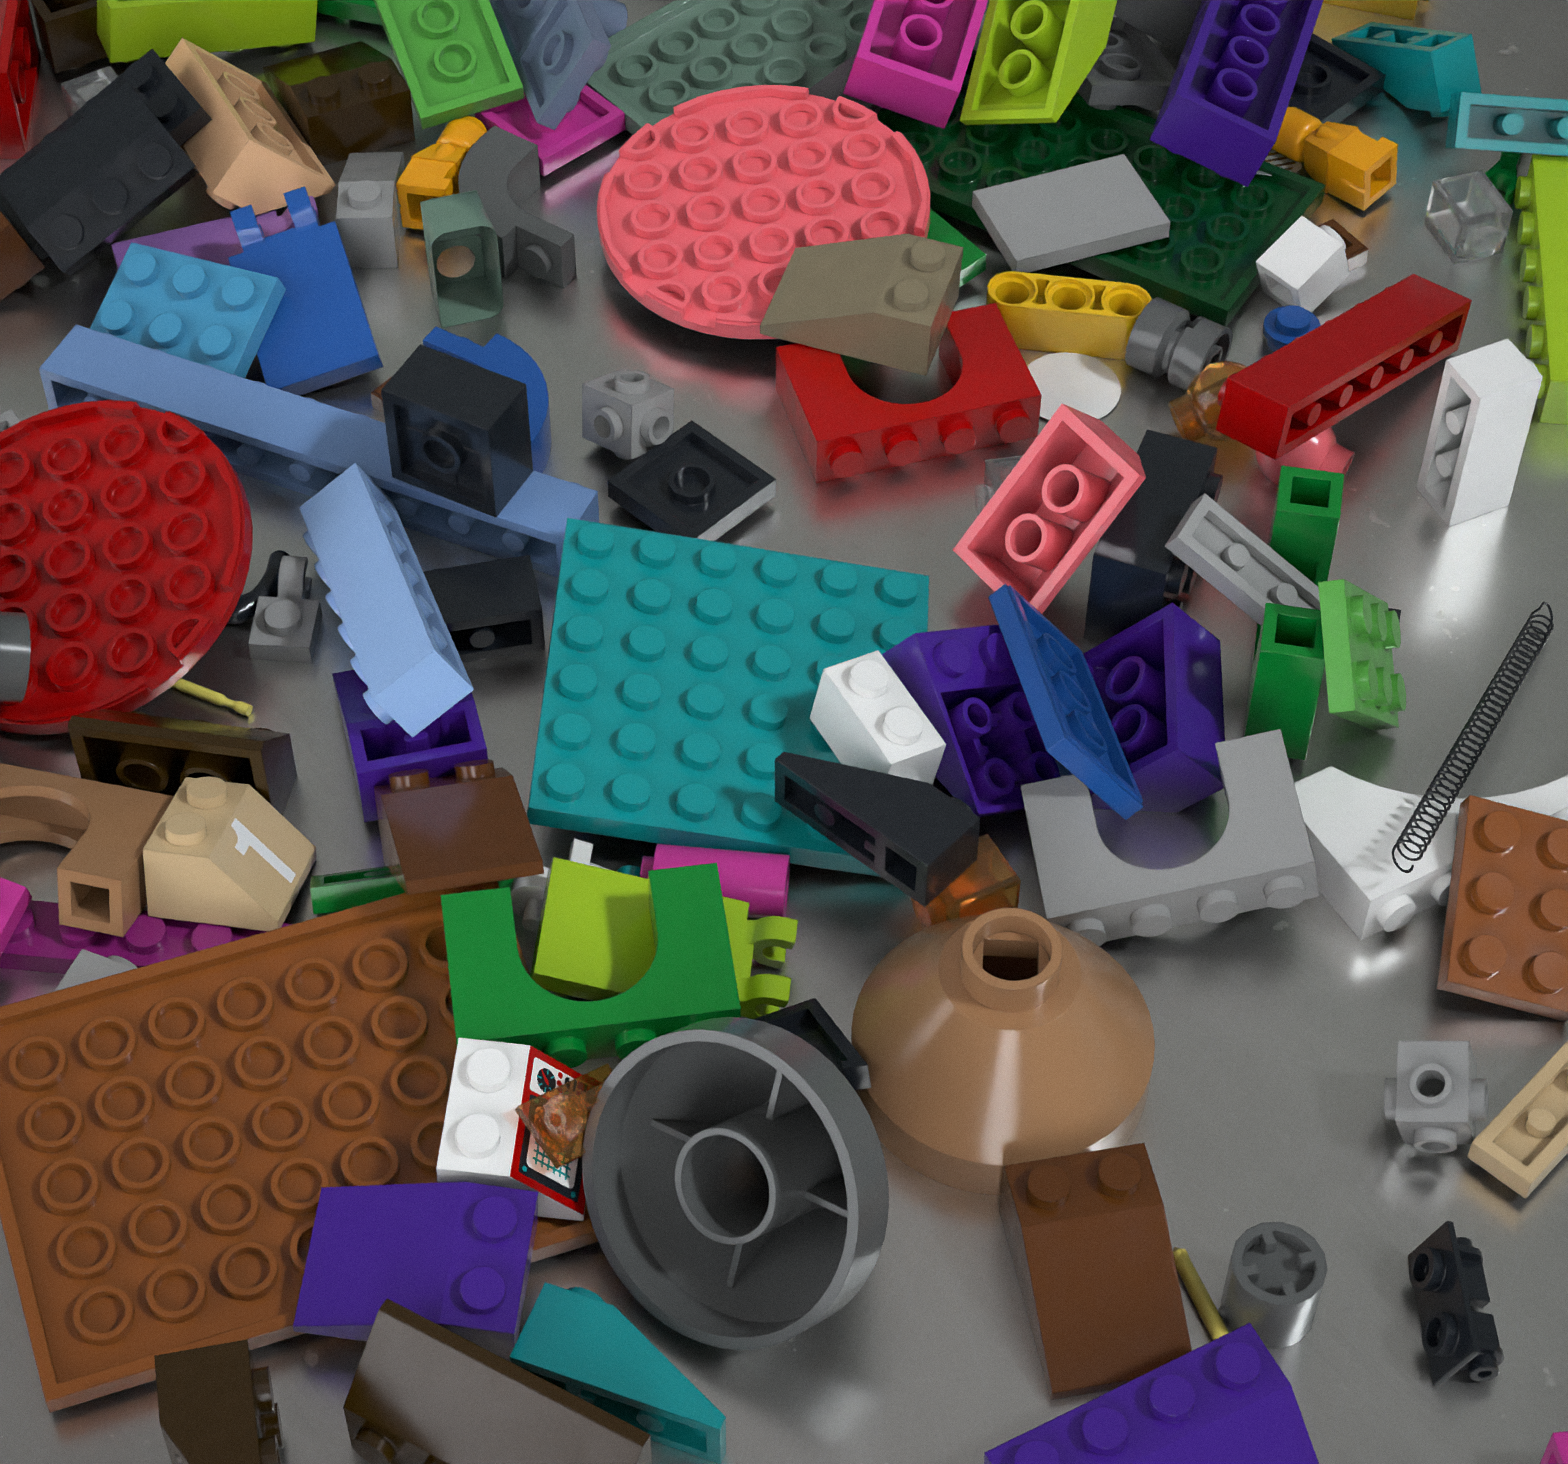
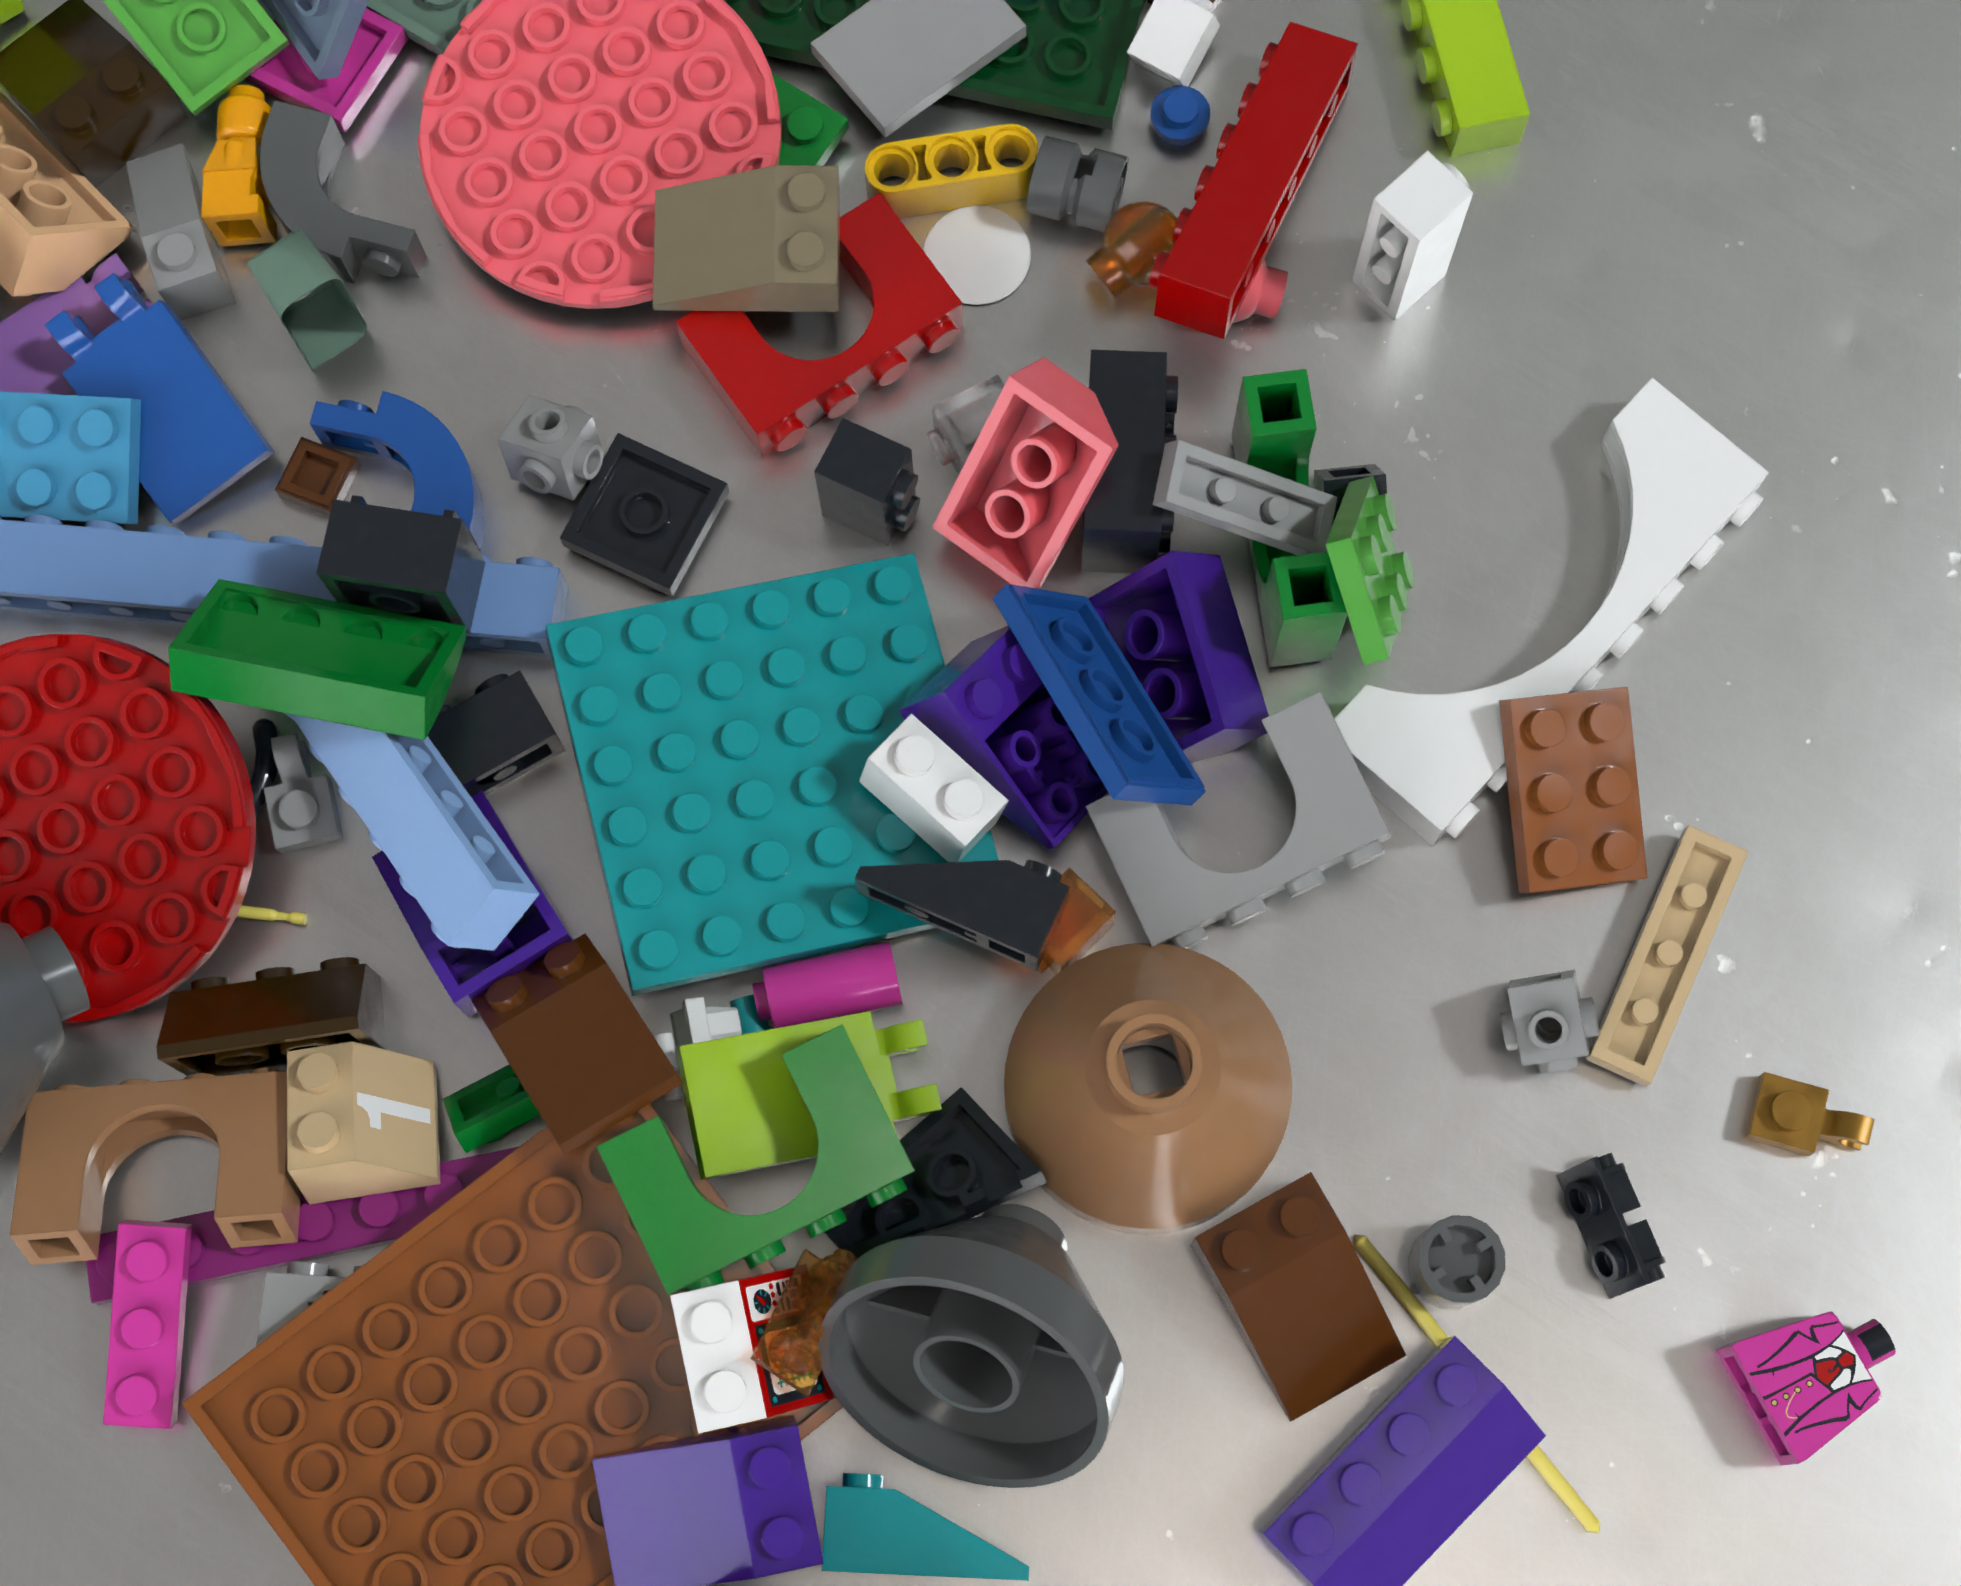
camera: 15 degrees left, 25 degrees up
black piece [1392,602,1554,873] -> none
none -> green slope [168,579,466,740]
none -> black brick [814,418,920,546]

